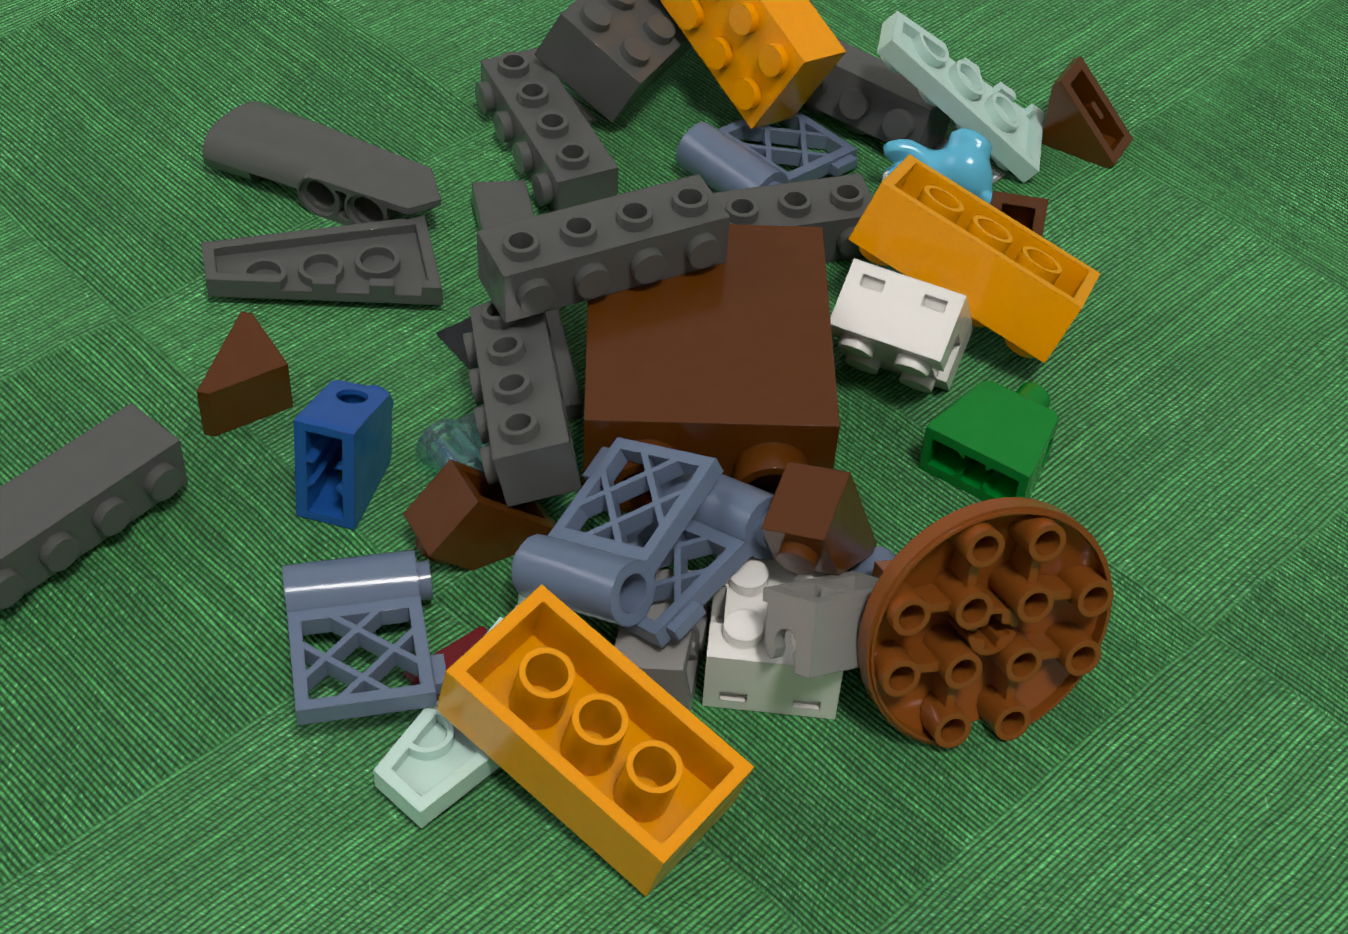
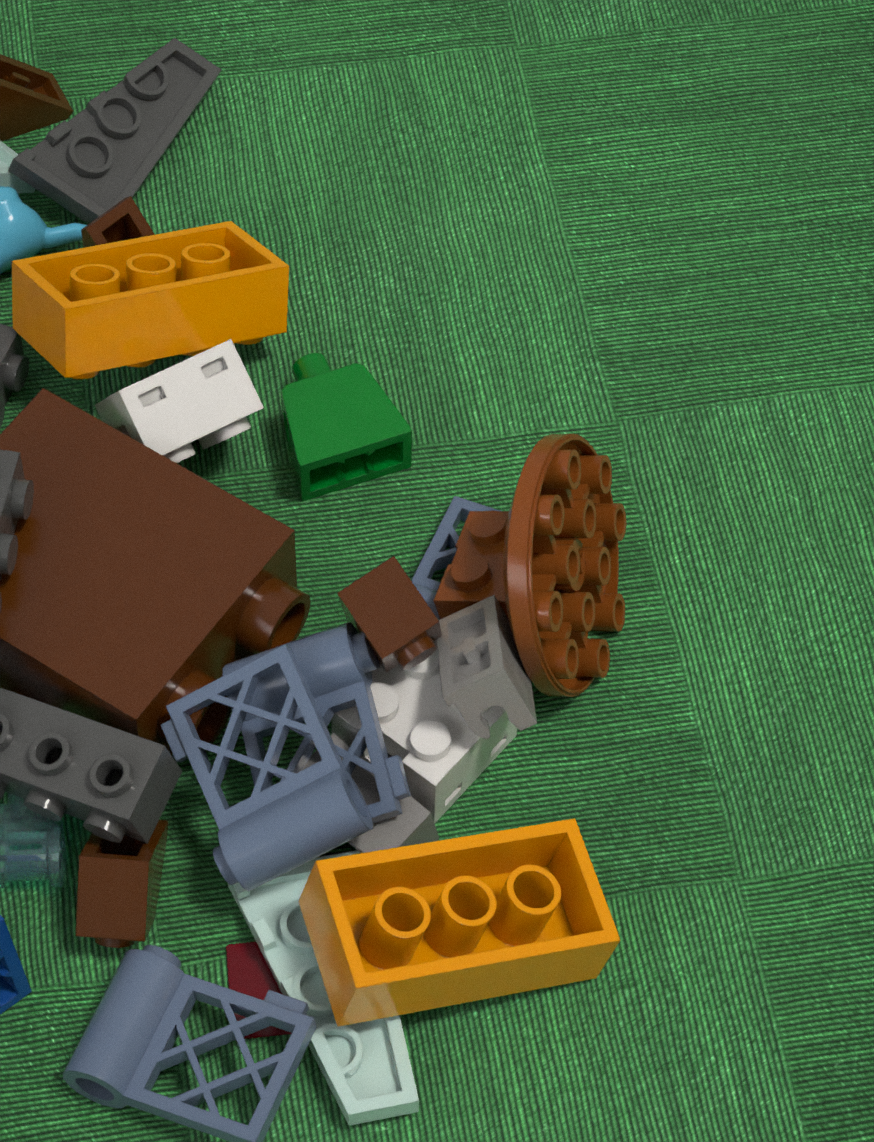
camera: 55 degrees left, 10 degrees up
none -> dark grey wing [8,38,222,224]

